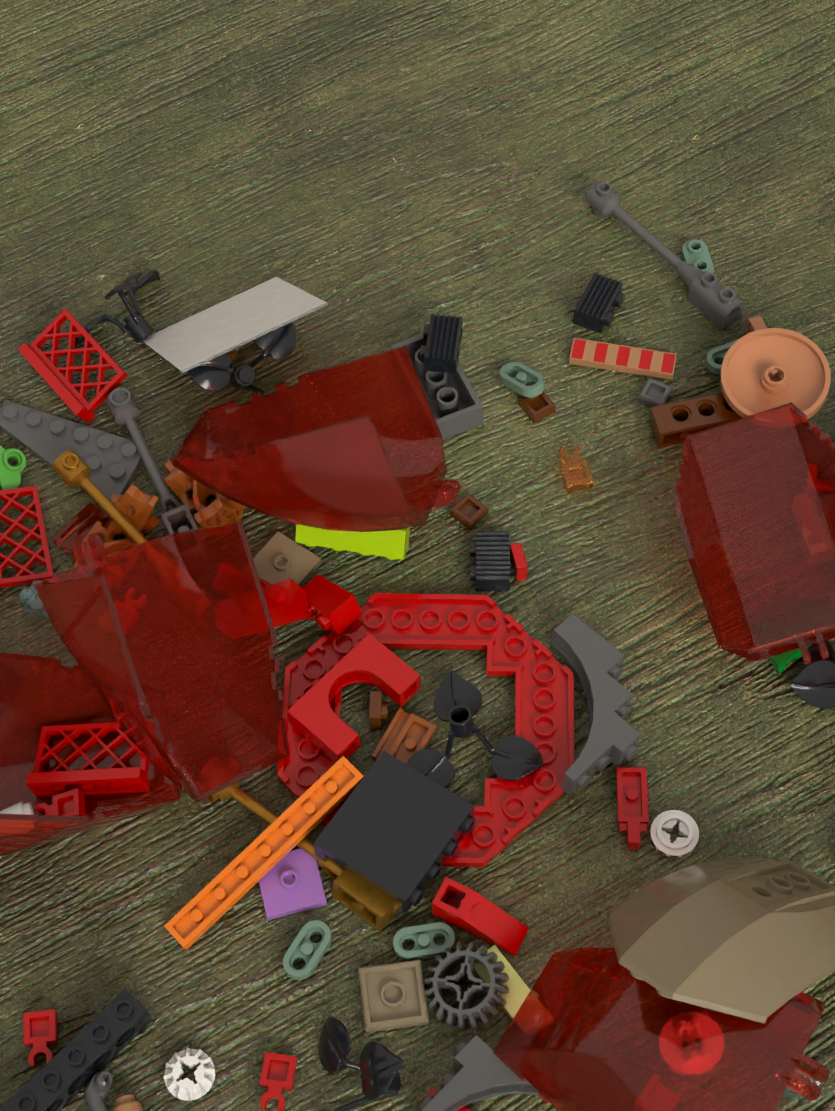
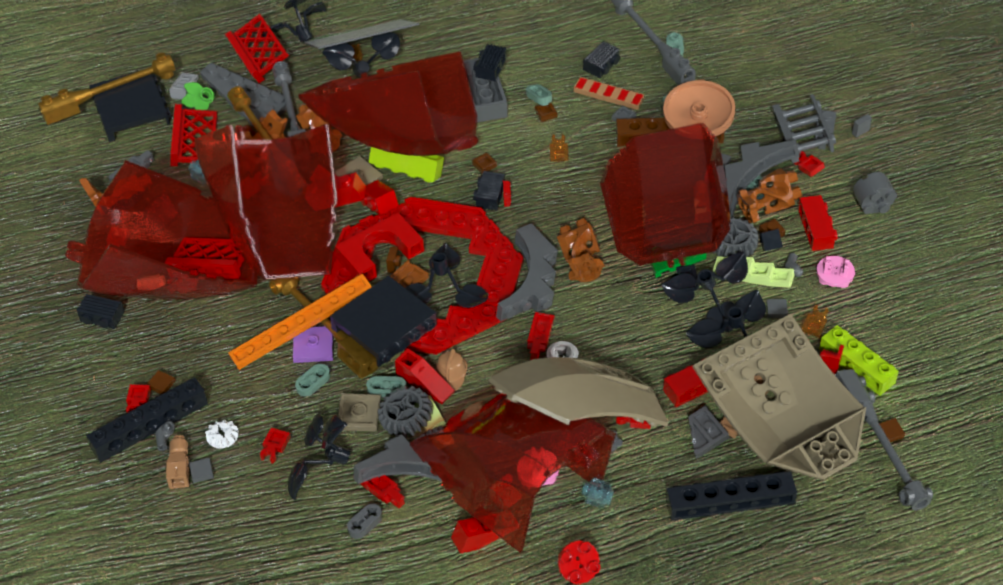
camera: 10 degrees right, 10 degrees down
none -> reddish brown tile [147,370,176,395]
none -> medium nougat piece [435,349,468,391]
none -> dark orange hips [557,218,605,282]

